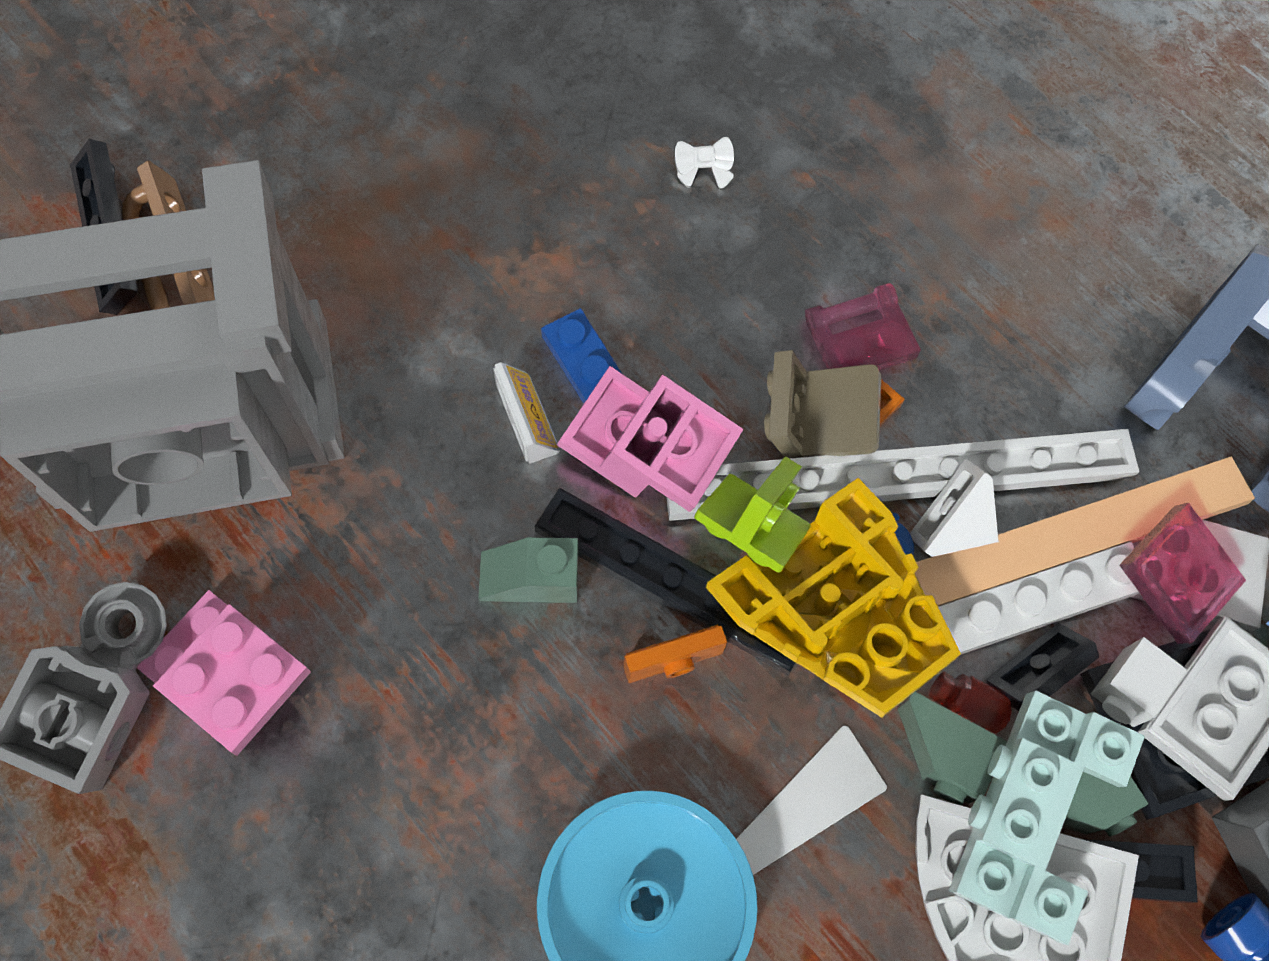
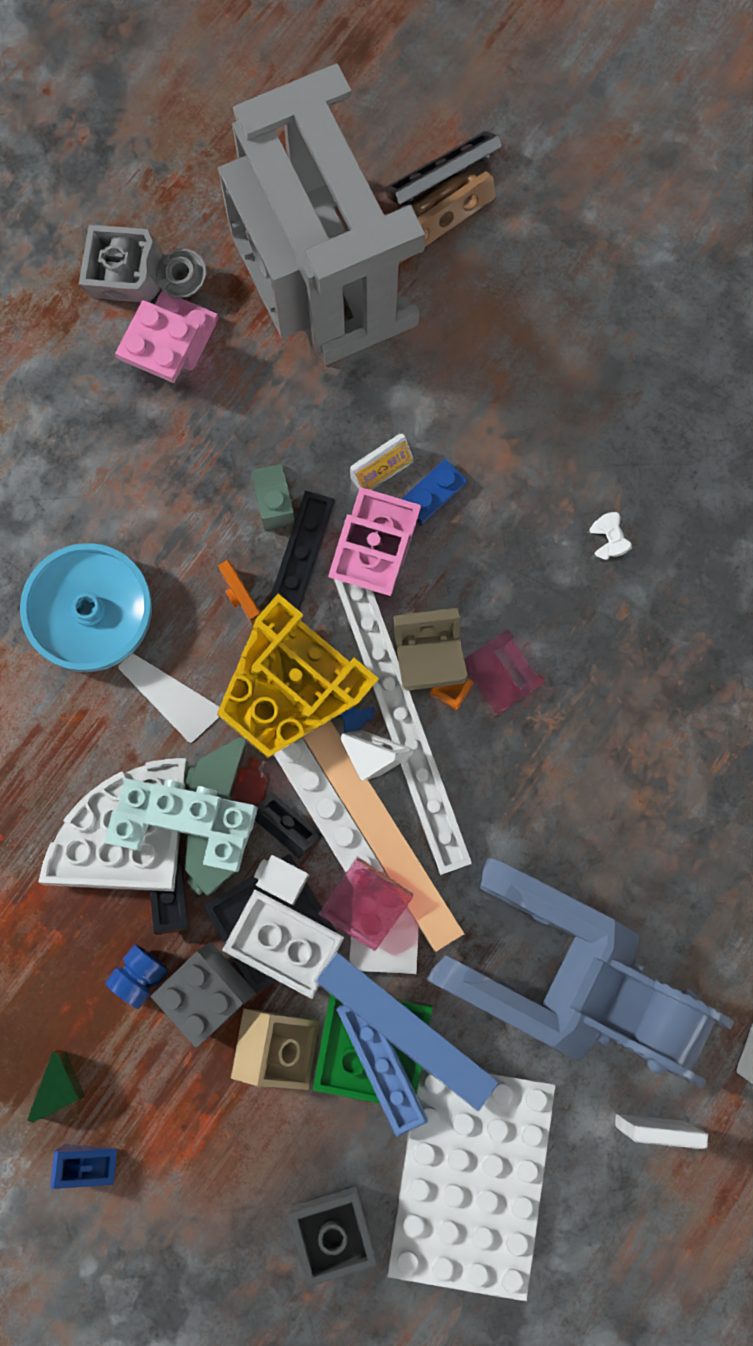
camera: 80 degrees right, 10 degrees up
lime bracket [694,456,811,573] -> none

